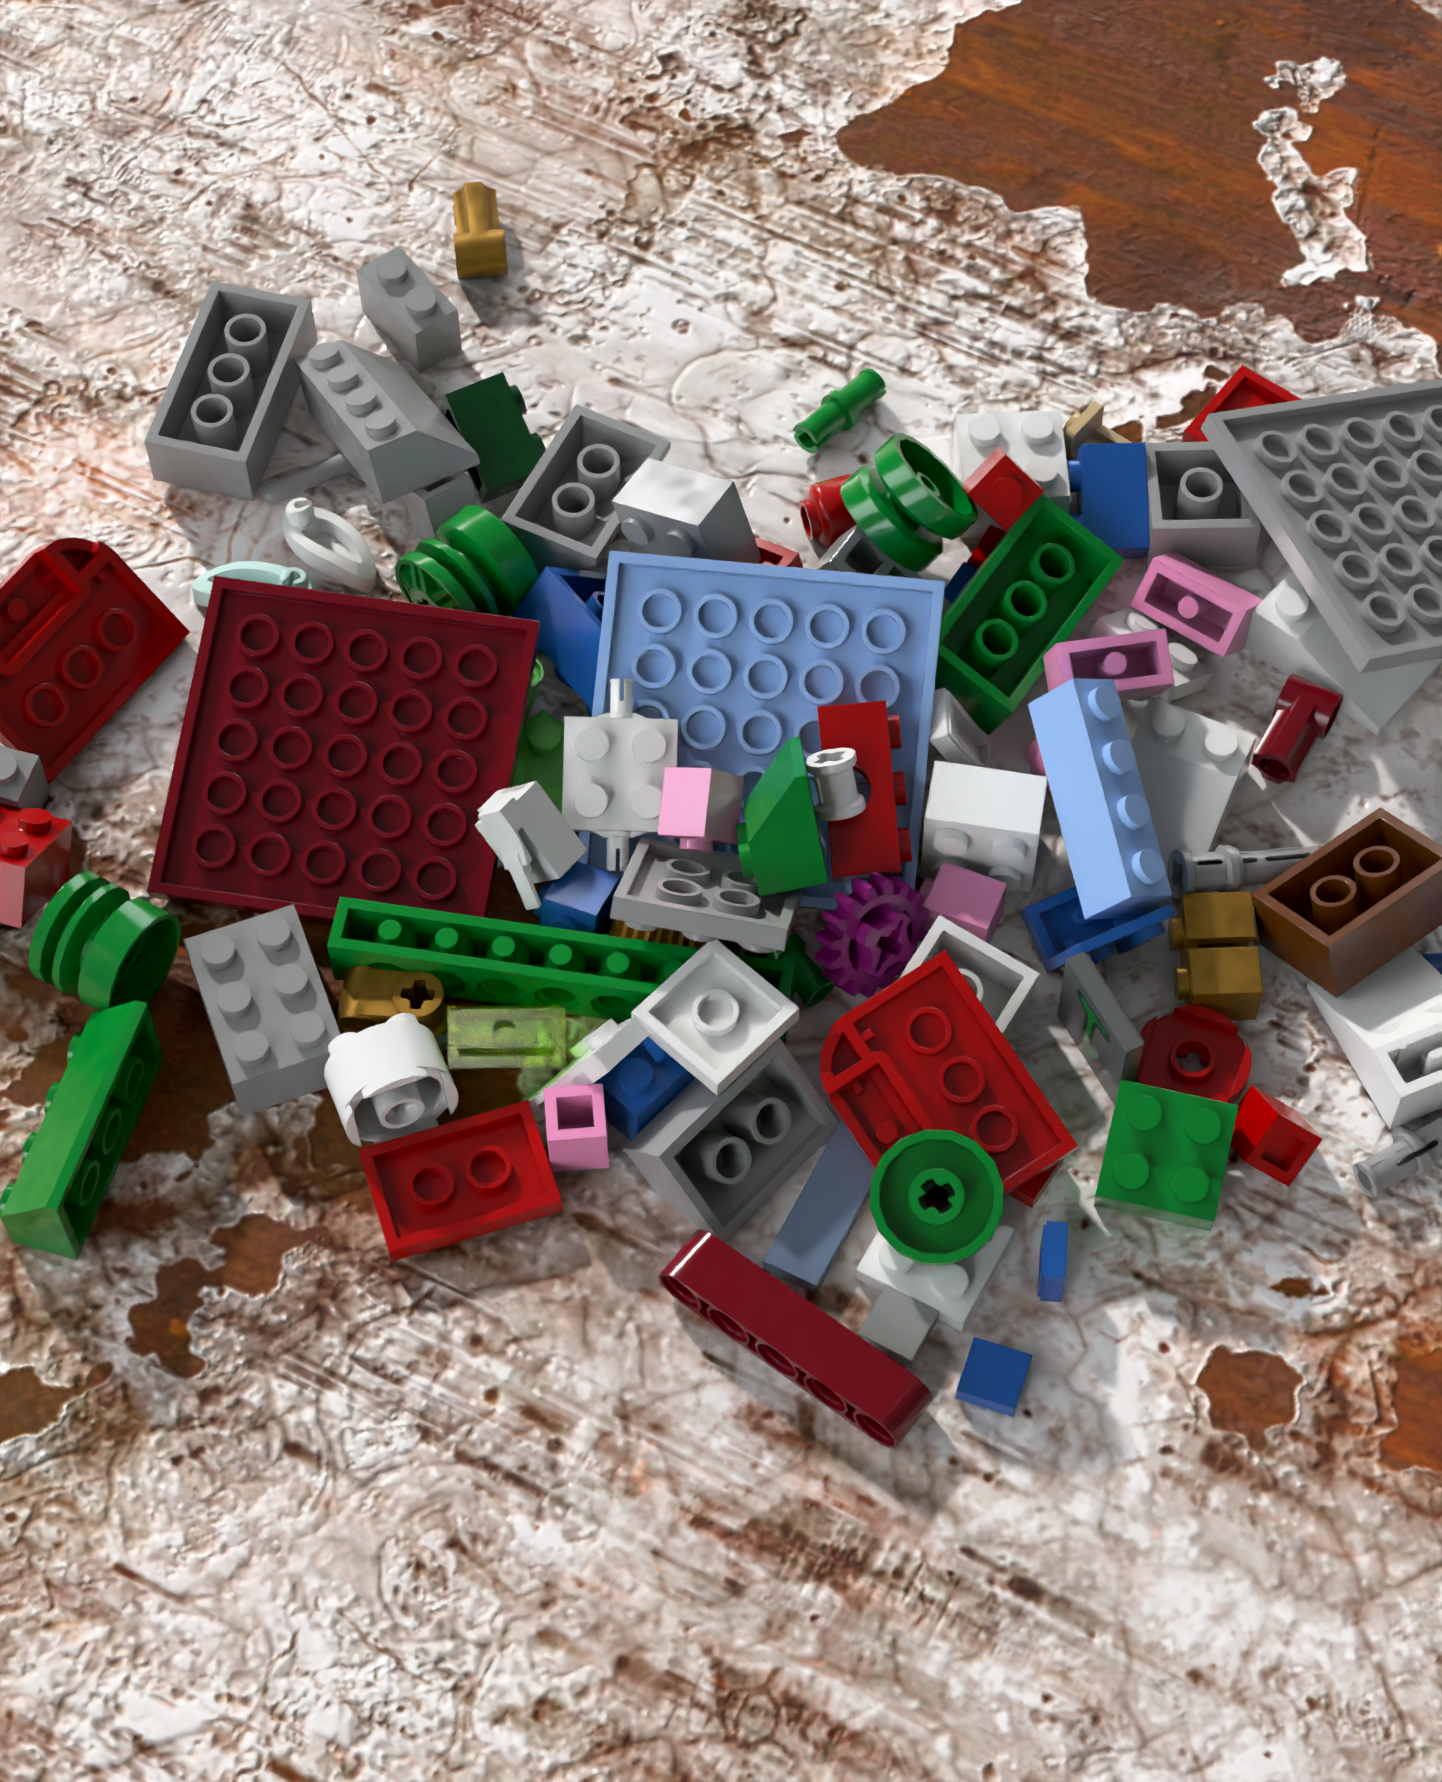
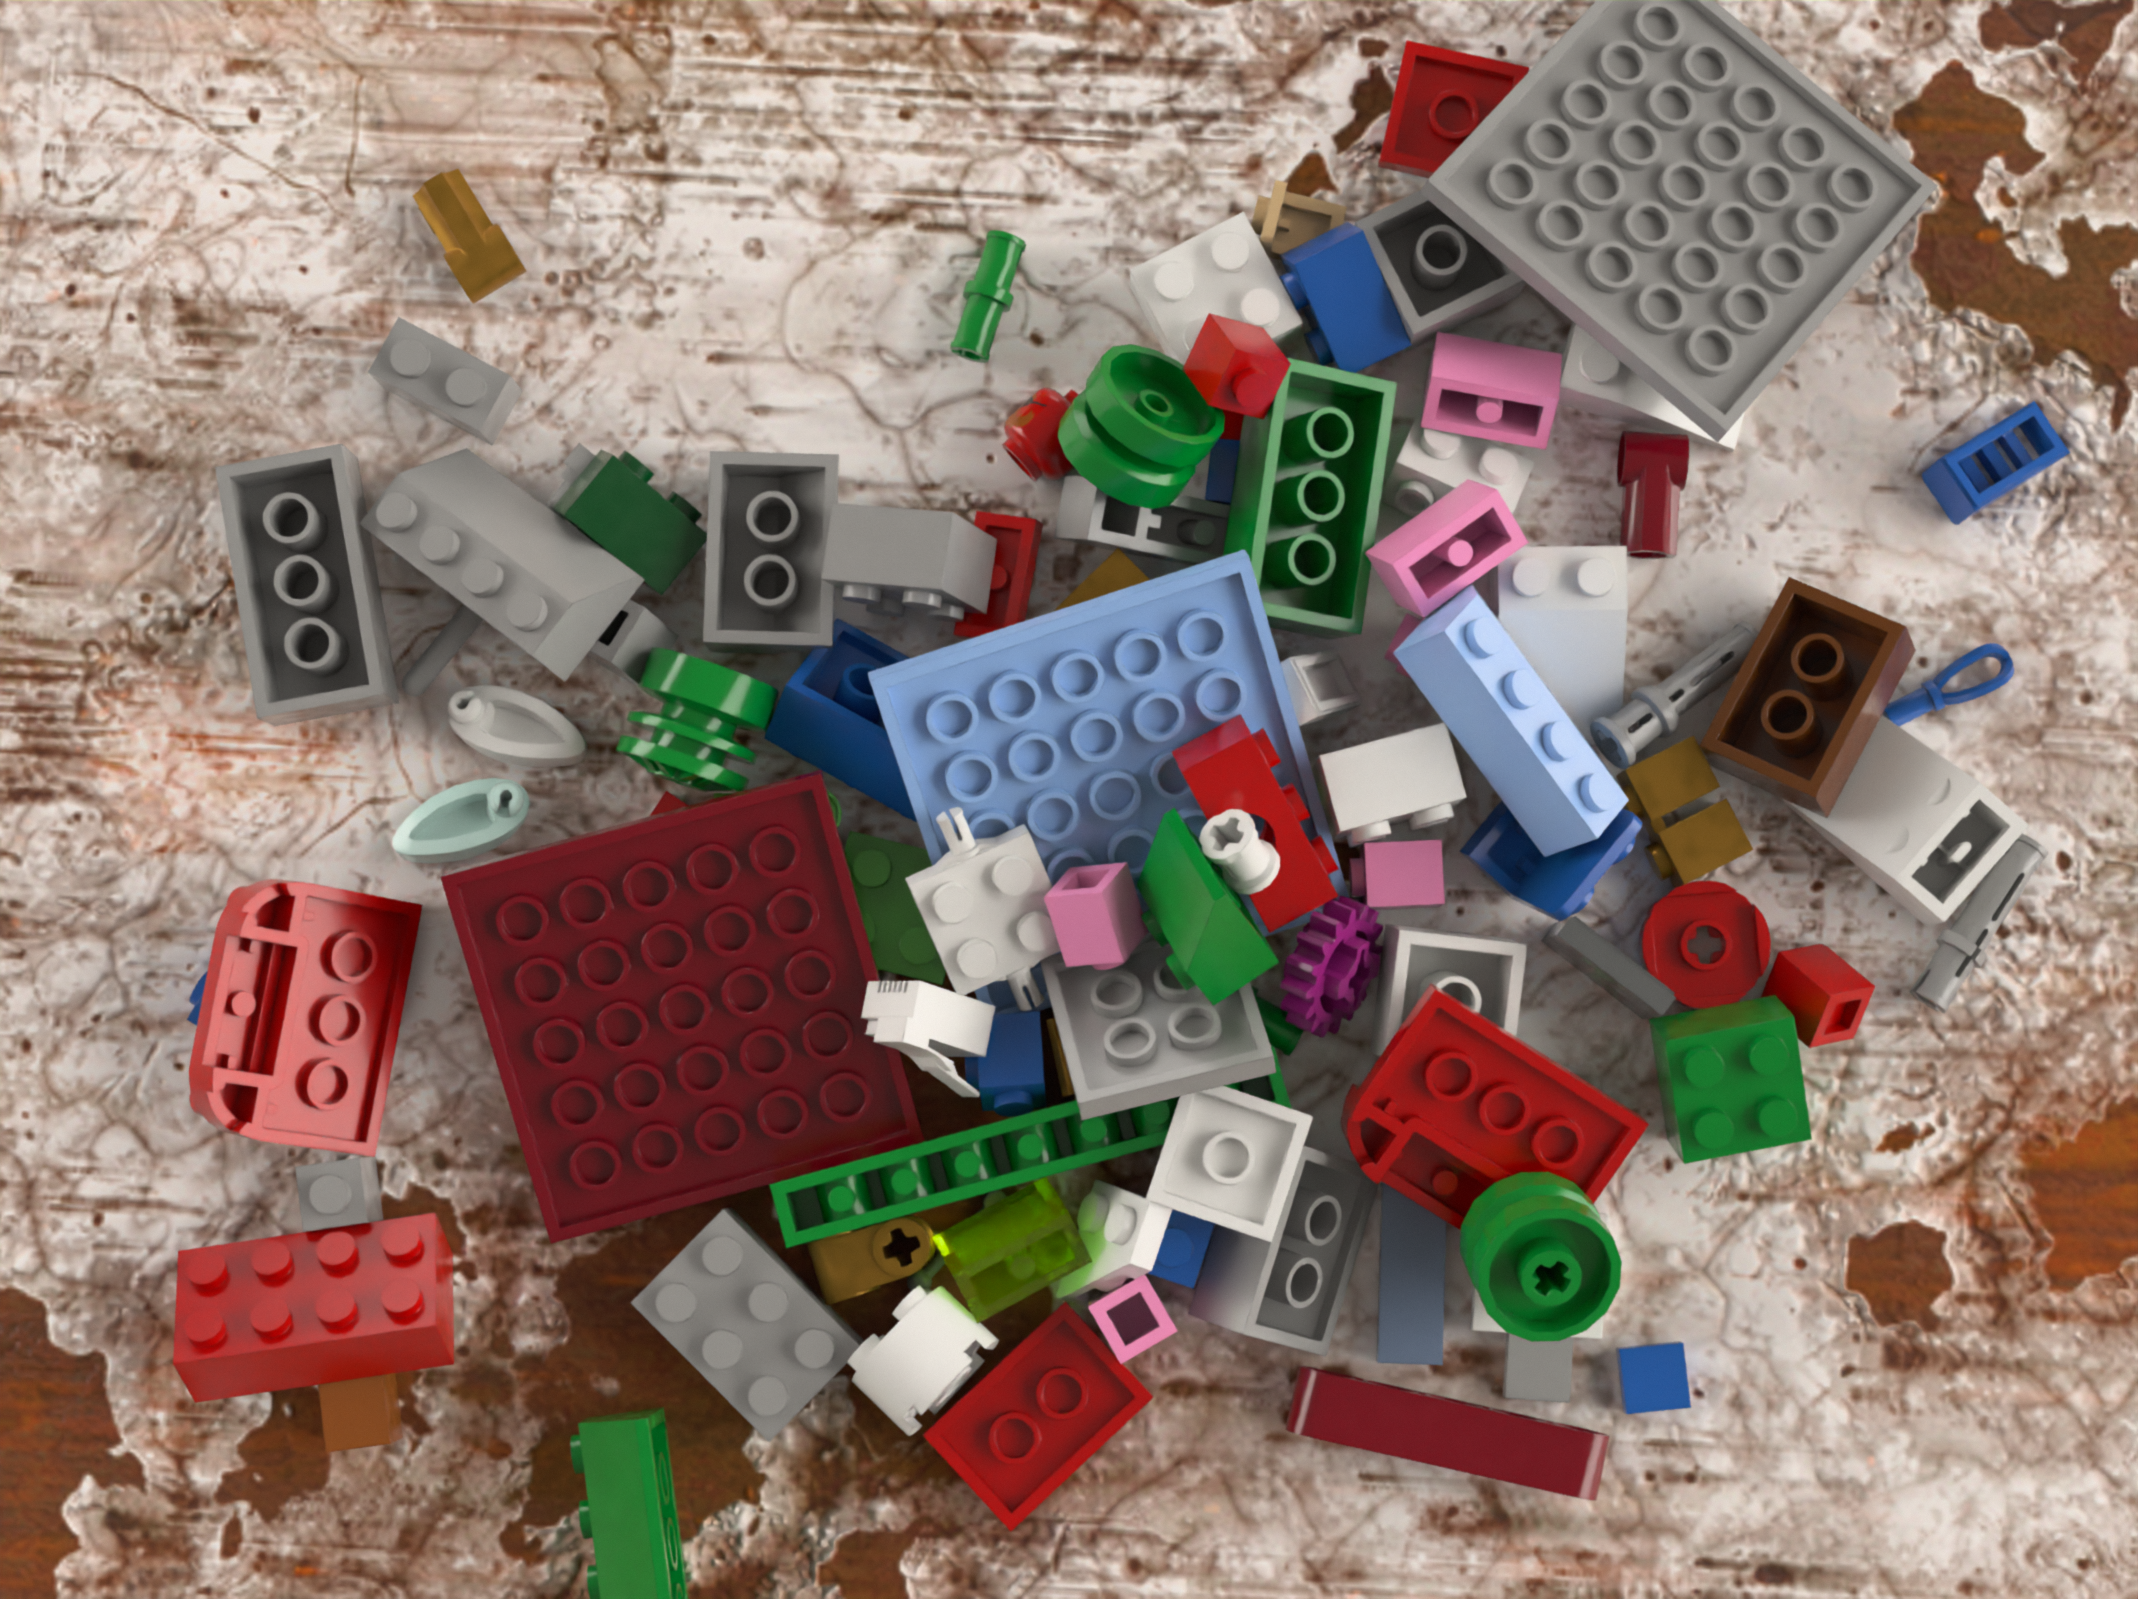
camera: 20 degrees left, 25 degrees up
green wheel [28,871,181,1011] -> none
blue tile [1037,1221,1068,1302] -> none

